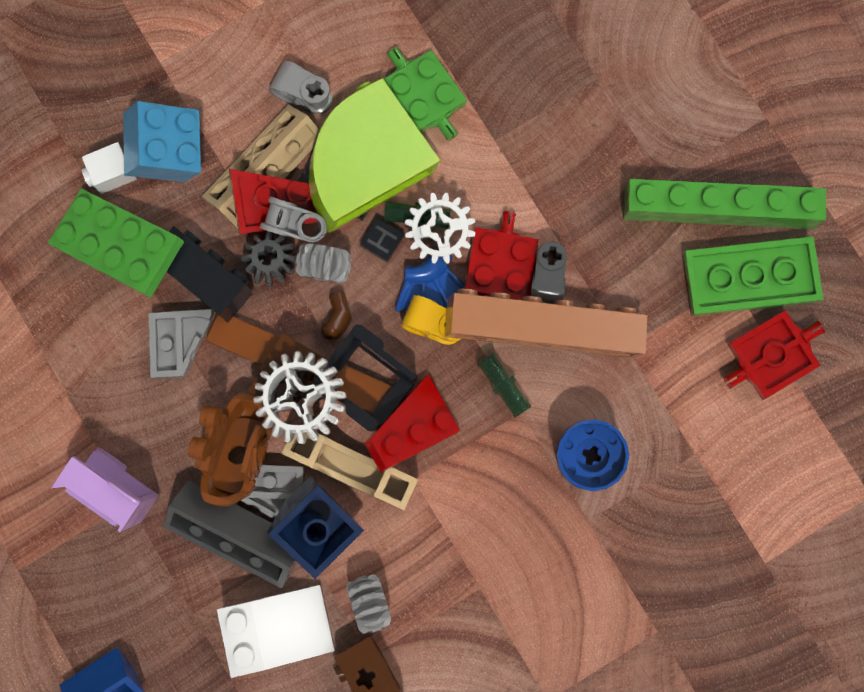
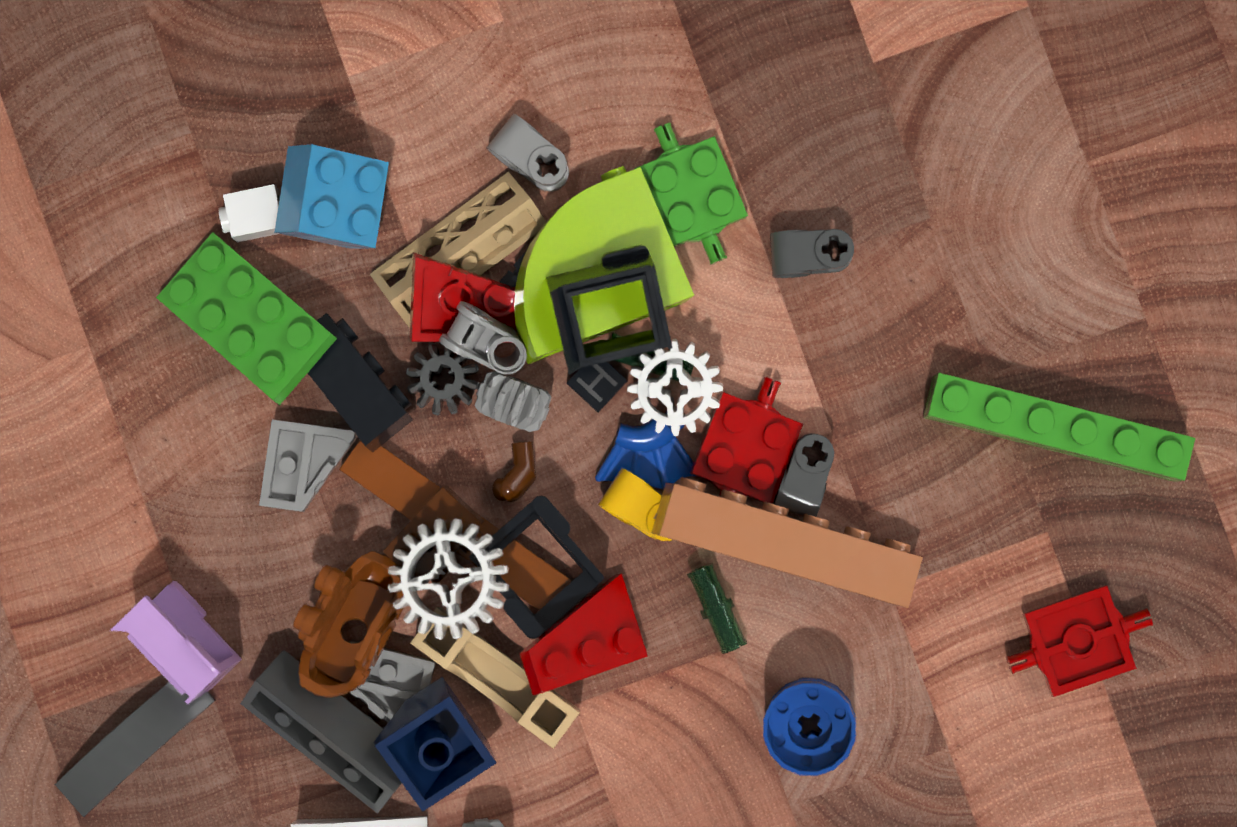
camera: 15 degrees right, 5 degrees up
bright green plate [683,236,824,316] -> none
none -> dark grey slope [55,682,216,817]
none -> black piece [546,245,672,375]
none -> dark grey piece [770,229,854,278]

